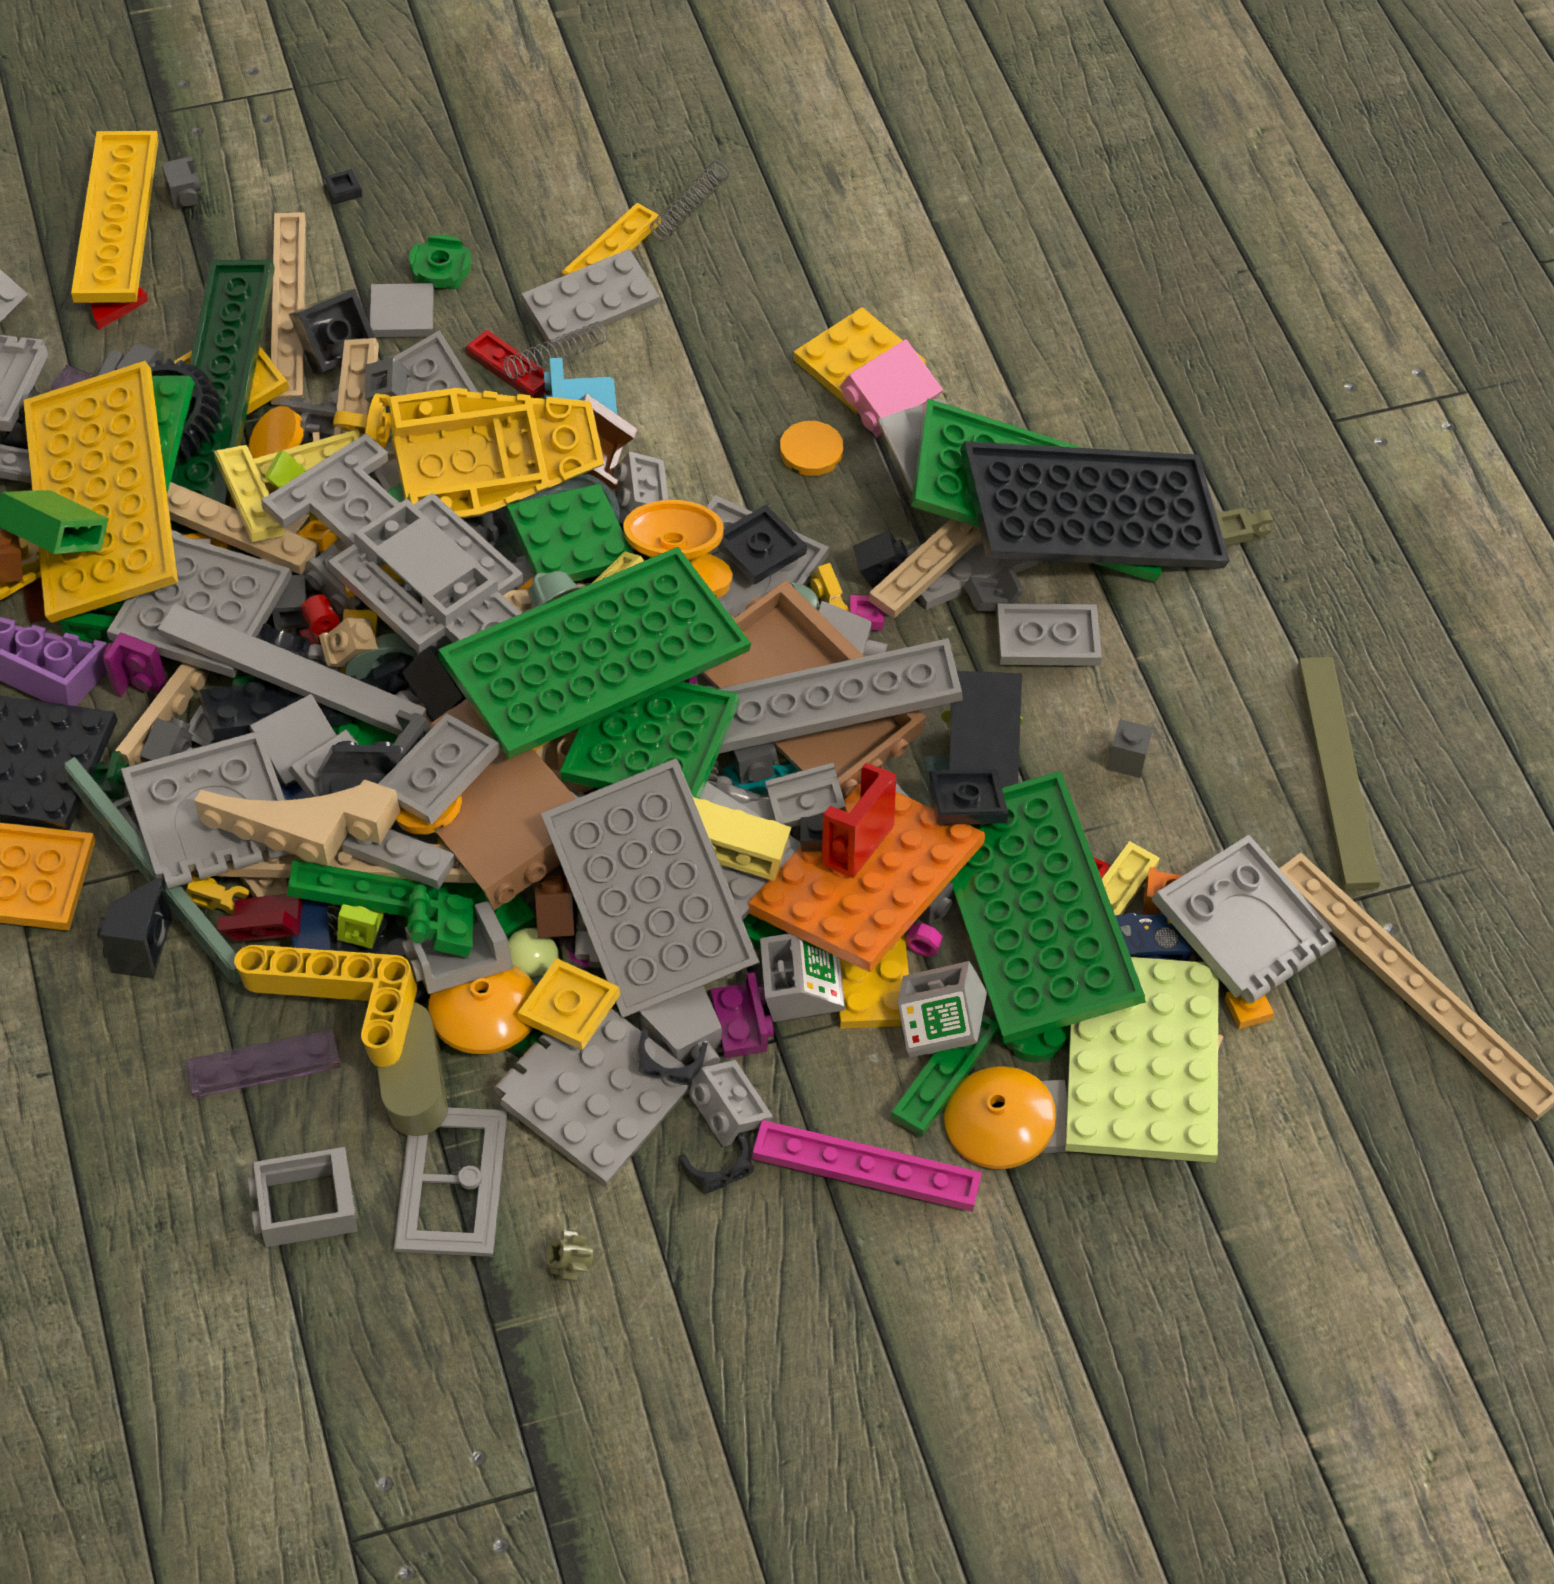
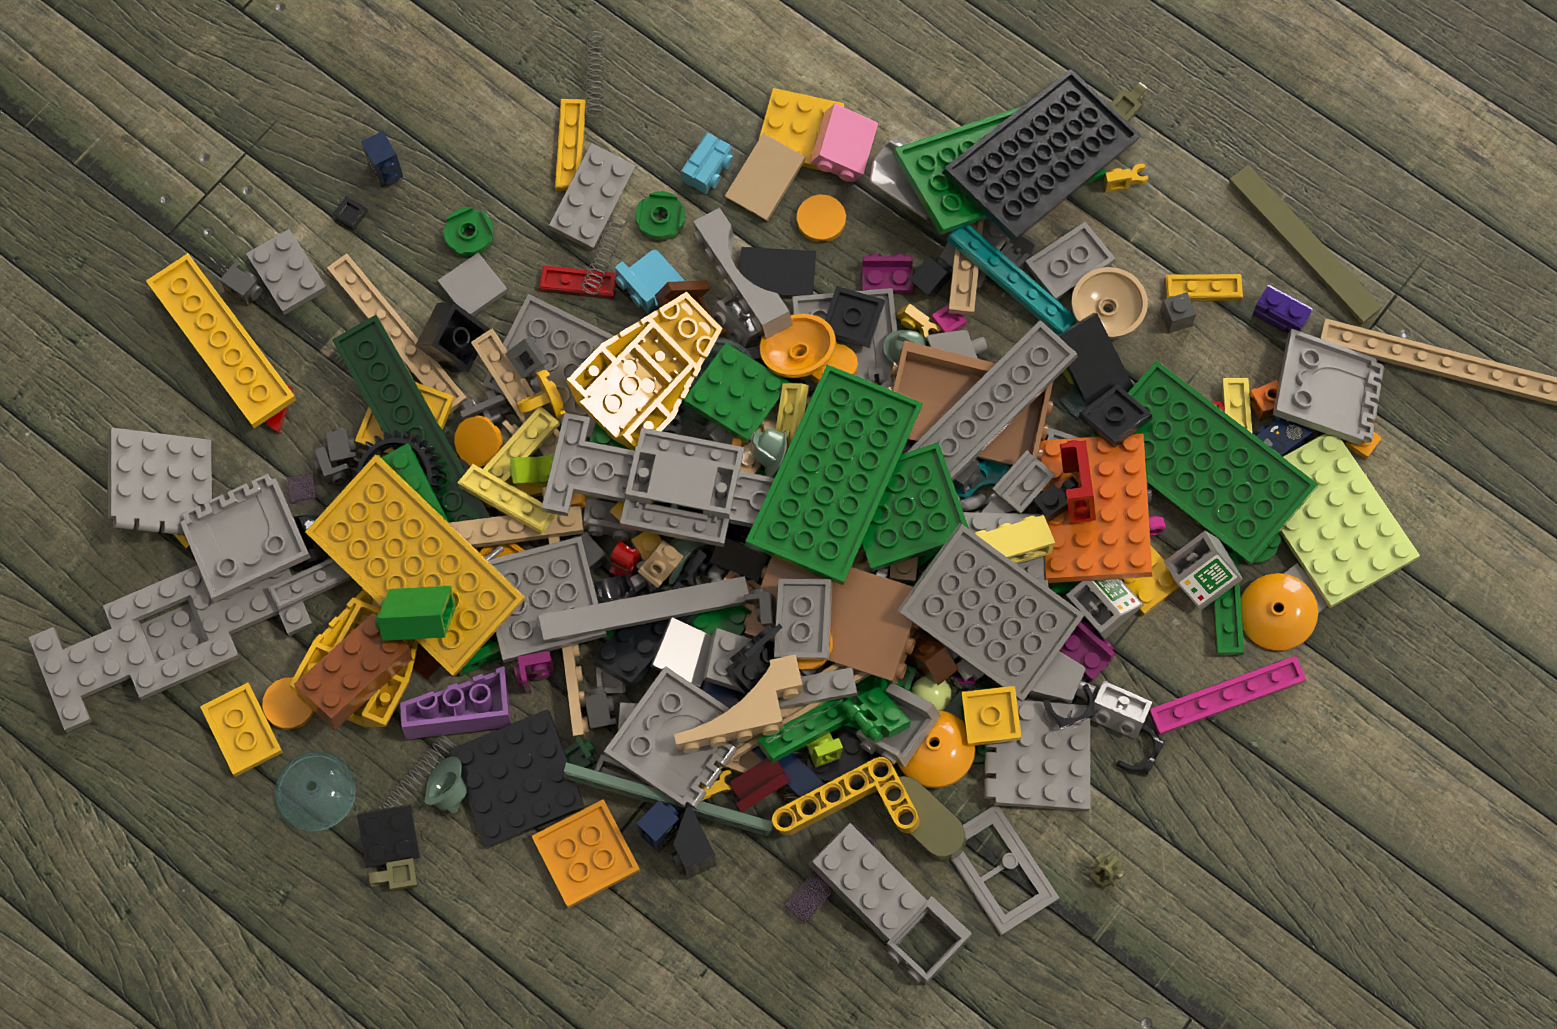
camera: 30 degrees left, 15 degrees up
none -> light grey plate [246,229,327,315]
none -> dark blue brick [361,131,403,187]
none -> green plate [636,191,686,241]
none -> dark blue brick [637,800,680,853]
none -> medium azure brick [681,133,734,194]
none -> light grey arch [693,208,793,339]
none -> tan tile [725,133,806,222]
none -> black tile [739,247,816,299]
none -> light grey brick [808,823,927,942]
none -> magenta bracket [862,254,913,294]
none -> teal tile [946,225,1076,335]
none -> tan dish [1071,267,1148,339]
none -> yellow plate [1103,164,1148,193]
none -> yellow tile [1165,274,1243,301]
none -> dark purple brick [1252,284,1313,334]

